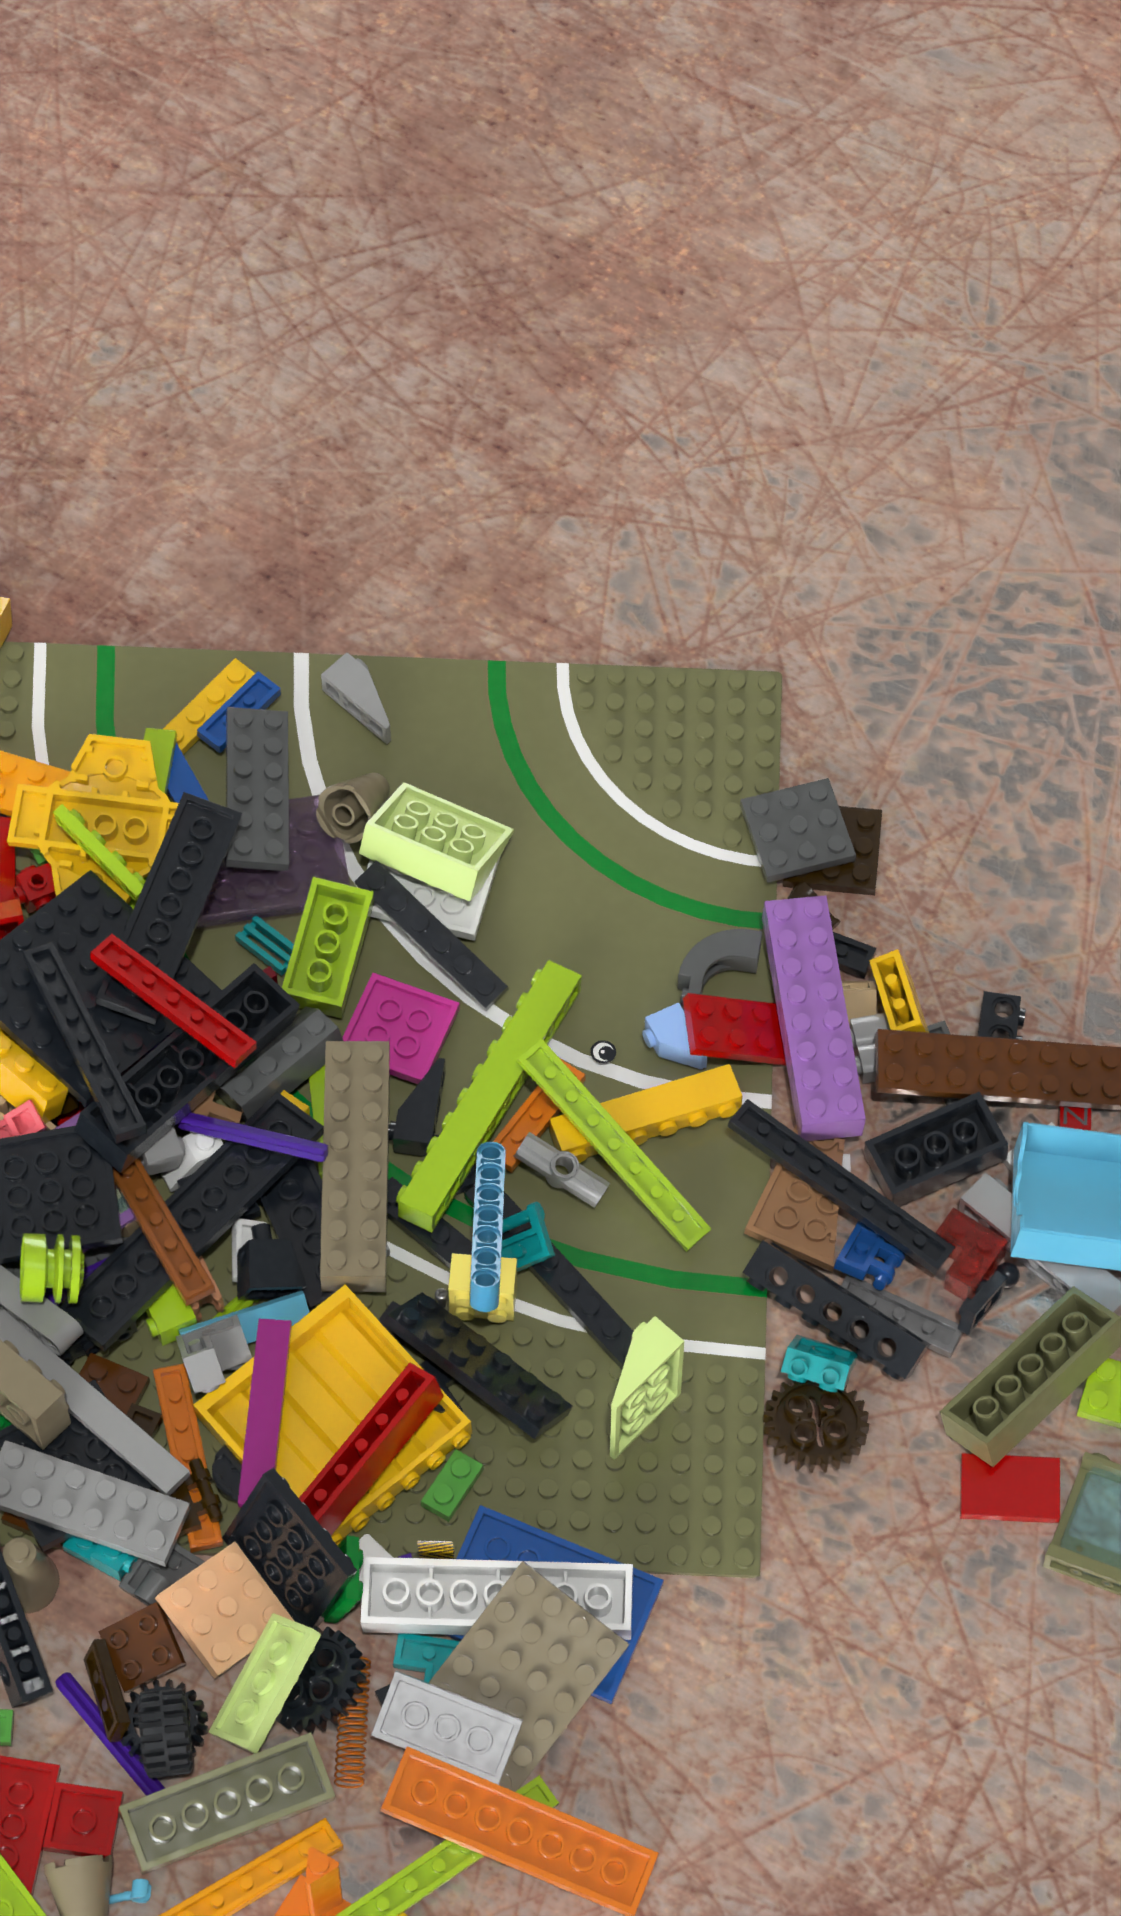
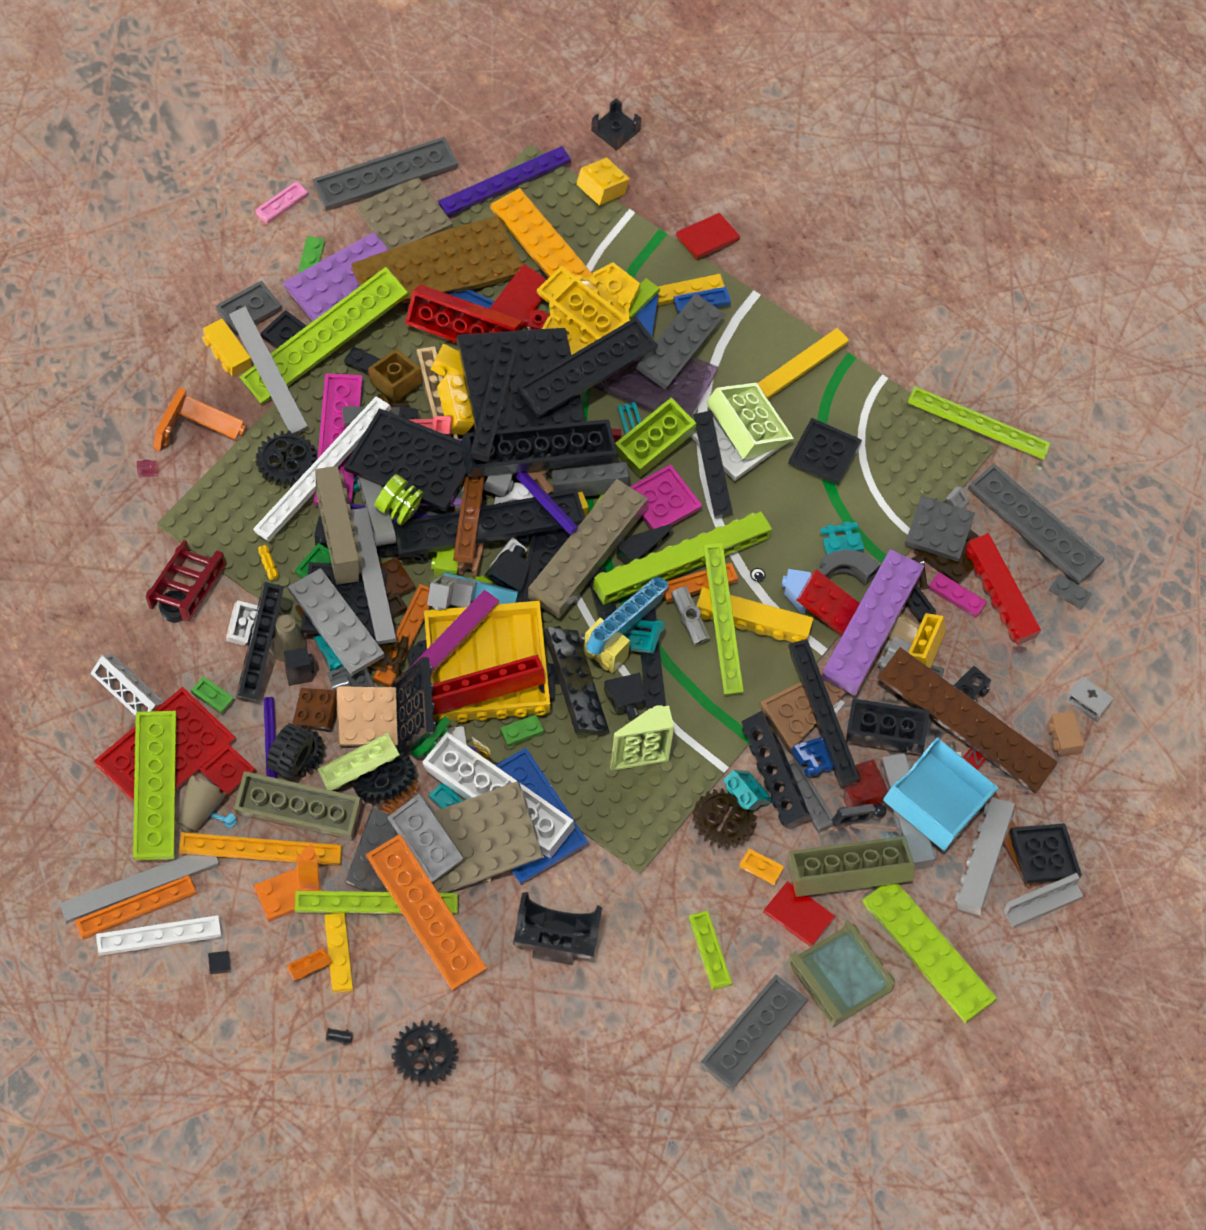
camera: 30 degrees right, 0 degrees up
lime plate [53,804,145,903] -> none
dark brown tile [83,1639,131,1742] -> none
red plate [90,934,257,1068] -> none
dark tan cone [316,772,390,843] -> none
light grey slope [321,653,391,744] -> none
none -> black brick [284,647,315,686]
none -> dark grey plate [345,808,399,892]
none -> black piece [513,892,603,965]
none -> black torso [604,672,644,721]
none -> red tile [676,212,740,260]
none -> lime tile [688,910,732,991]
none -> dark grey plate [700,975,808,1090]
none -> light orange plate [739,848,784,885]
none -> yellow tile [757,328,849,399]
none -> black plate [788,418,862,486]
none -> teal plate [820,521,864,555]
none -> lime plate [907,386,1051,460]
none -> dark pink plate [928,572,987,618]
none -> light grey plate [945,486,969,508]
none -> red brick [965,533,1041,645]
none -> dark grey plate [968,464,1105,584]
none -> dark grey plate [1049,574,1092,610]

